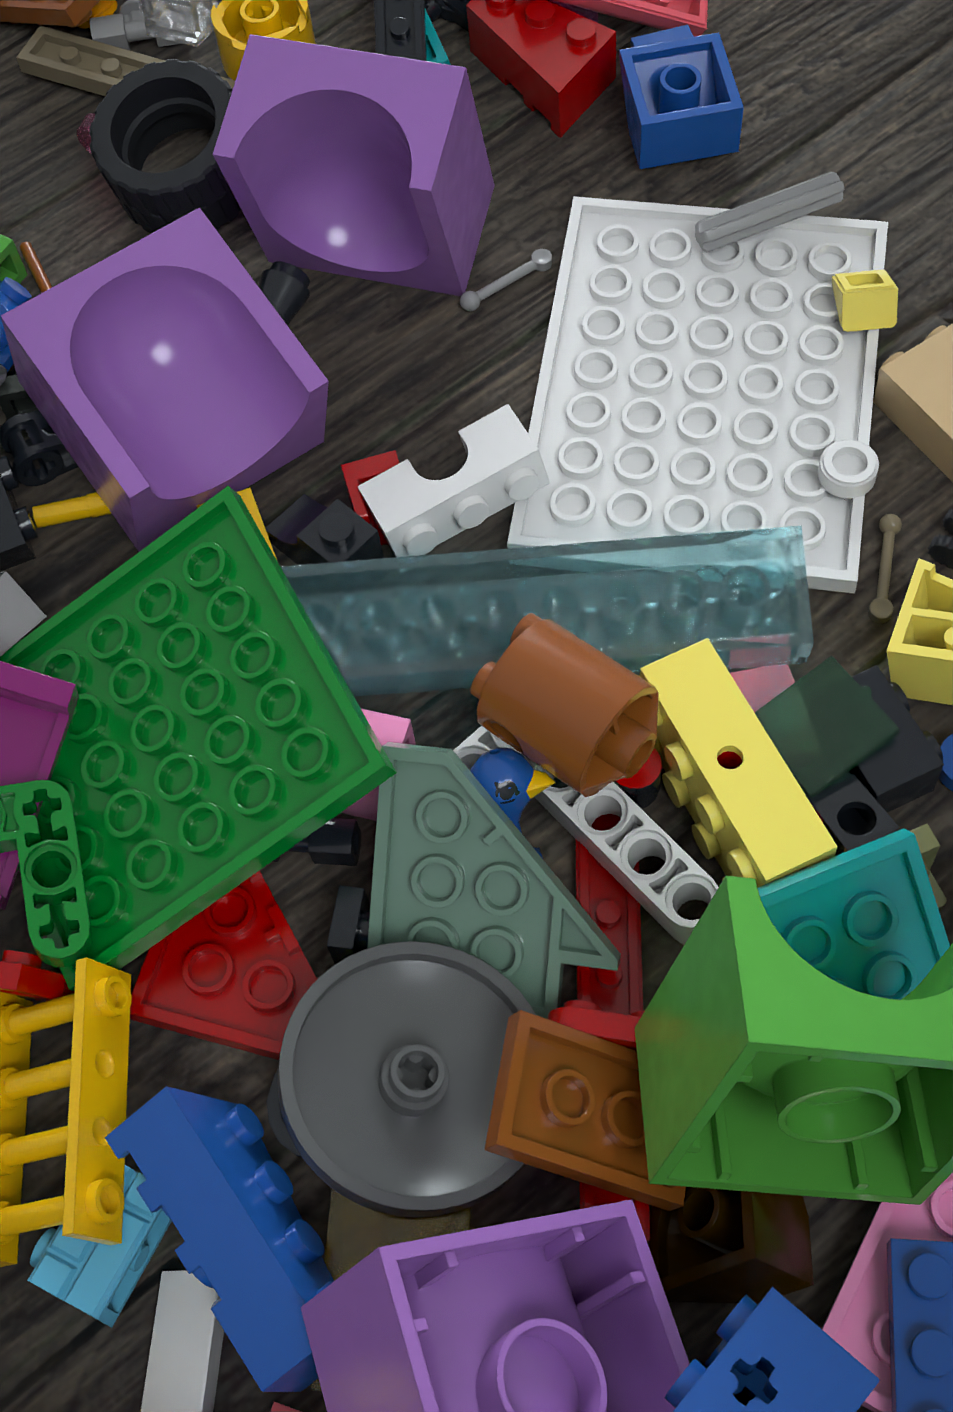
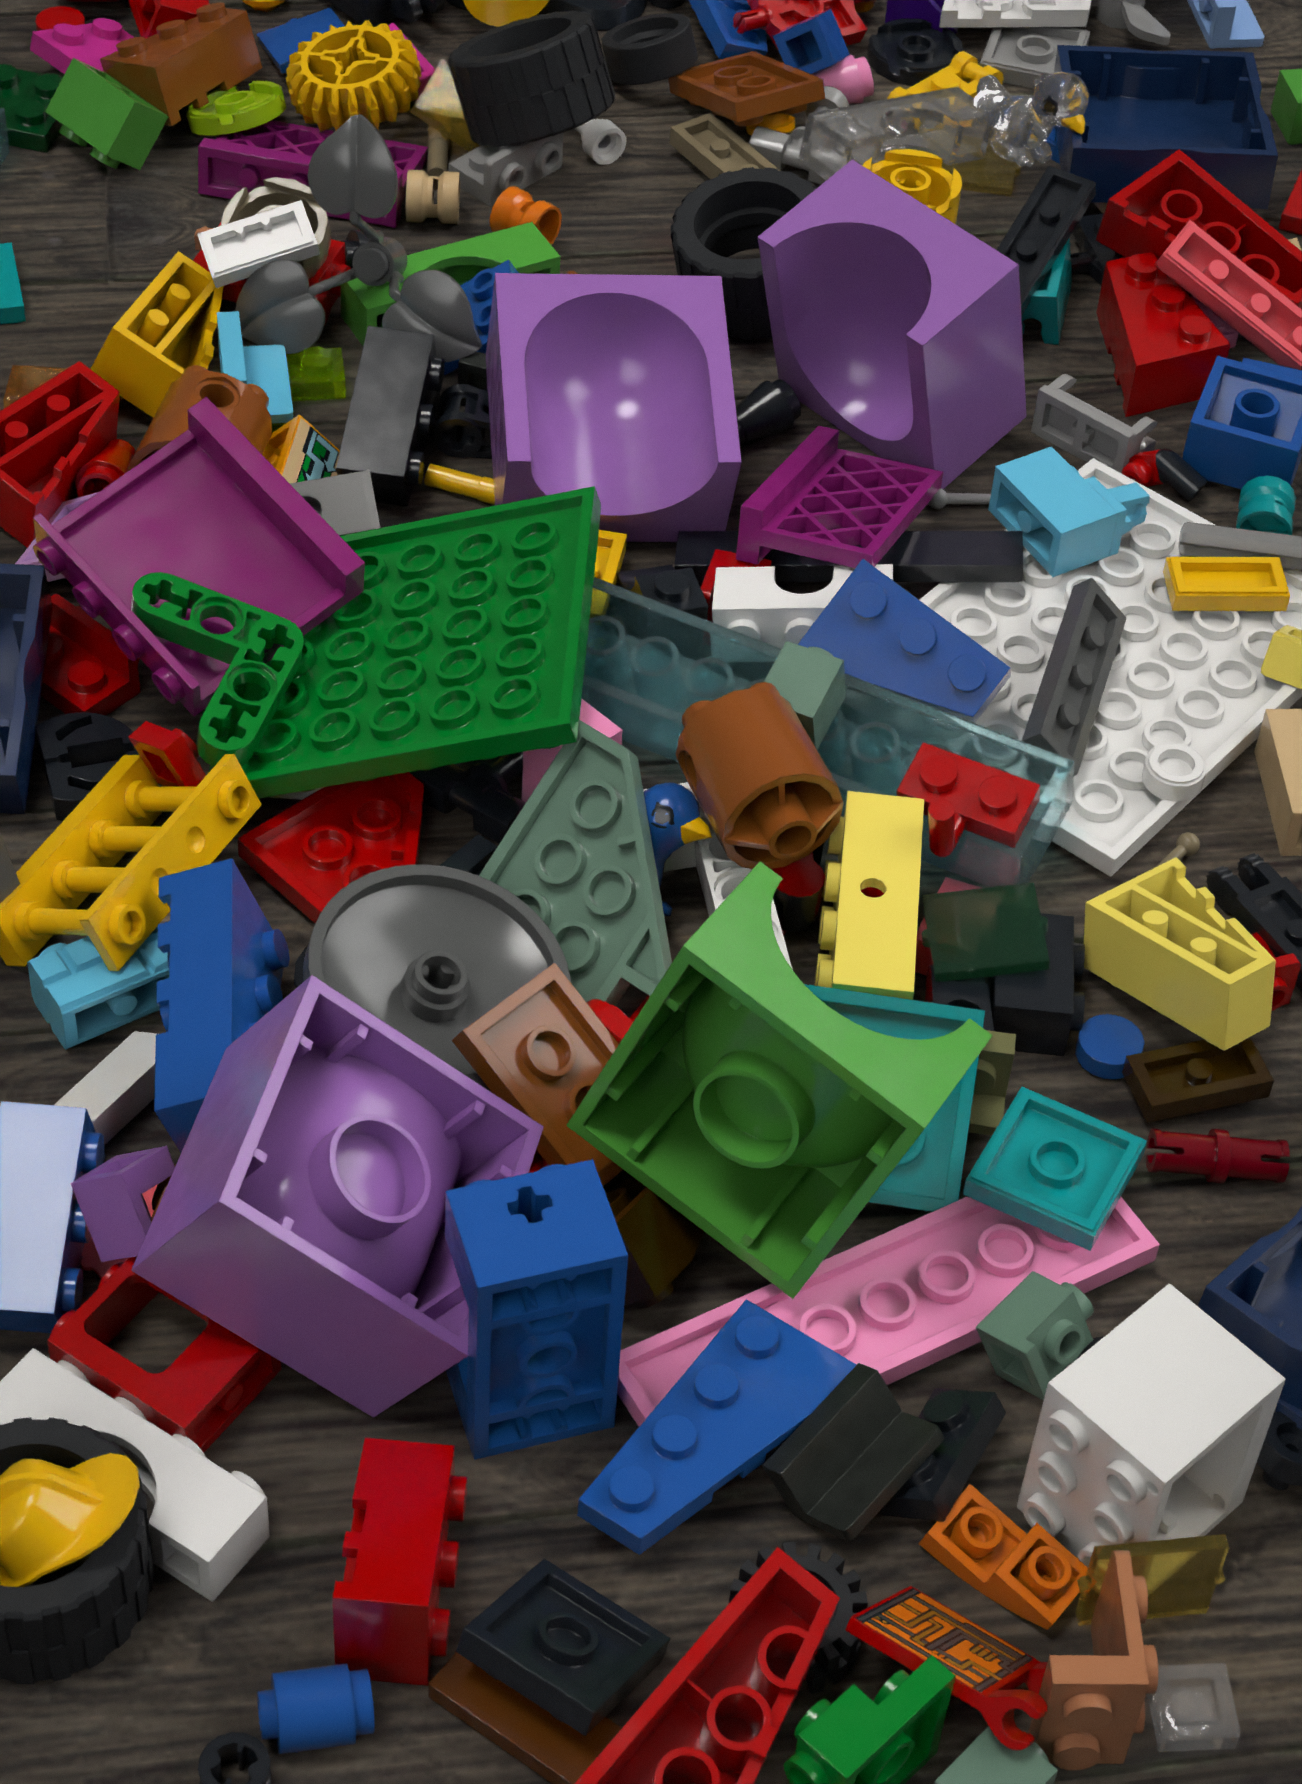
camera: 20 degrees right, 15 degrees down
none -> black tile [674,531,1023,582]
none -> magenta fence [736,426,943,568]
none -> sand green brick [764,641,846,750]
none -> blue wedge [798,559,1011,724]
none -> red plate [896,742,1040,857]
none -> medium azure hinge [988,446,1150,577]
none -> dark grey plate [1021,578,1127,783]
none -> light grey hinge [1031,374,1157,473]
none -> black arm [1121,449,1208,502]
none -> yellow tile [1163,557,1290,611]
none -> teal wheel [1236,475,1296,535]

